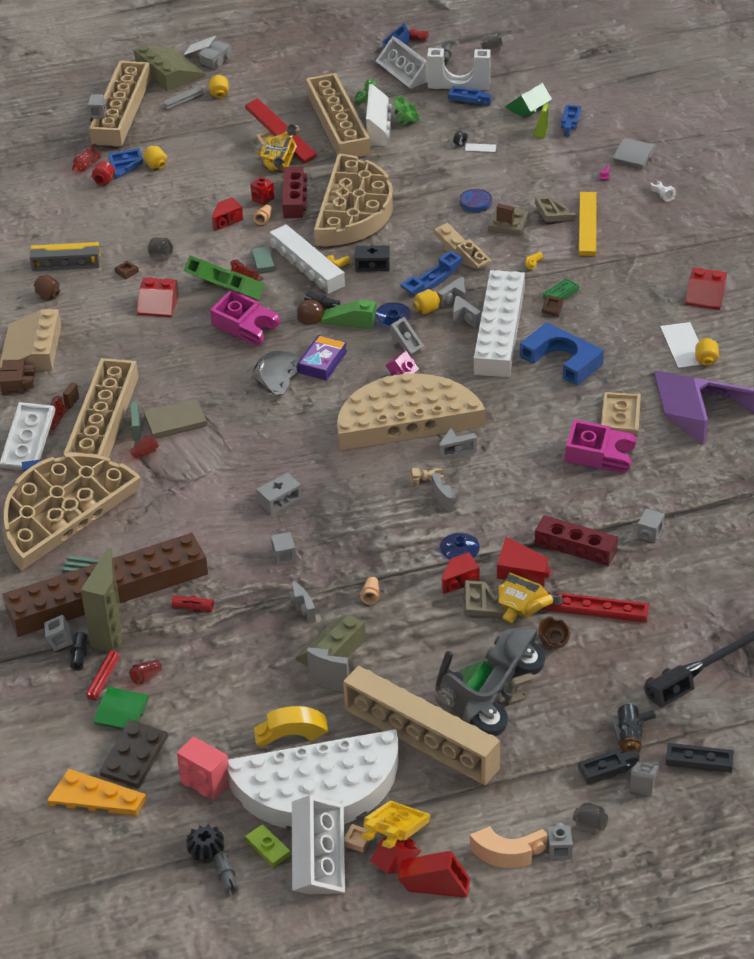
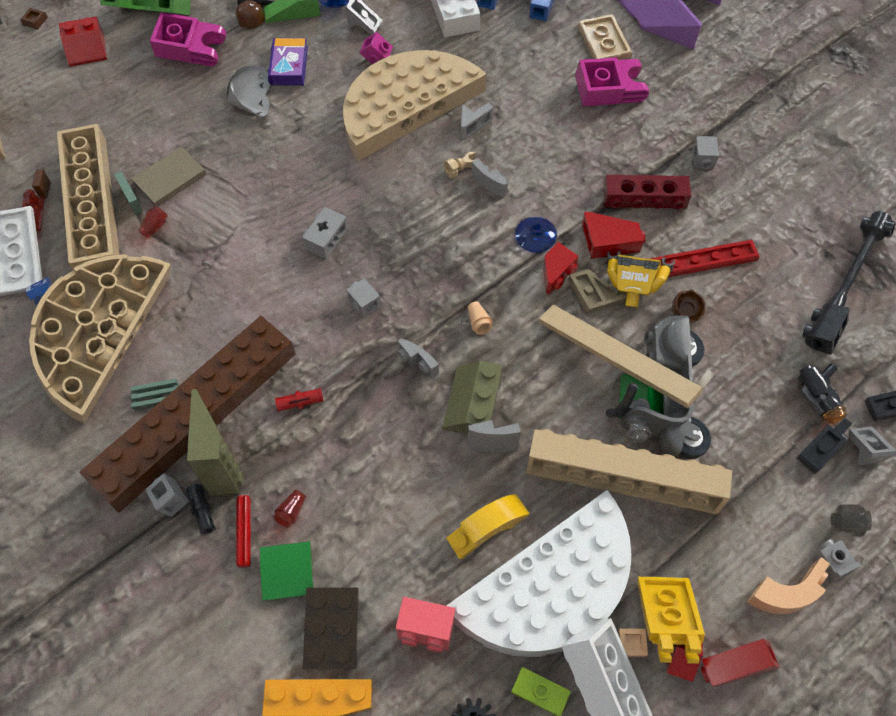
camera: 25 degrees left, 20 degrees up
none -> tan tile [539,305,702,408]

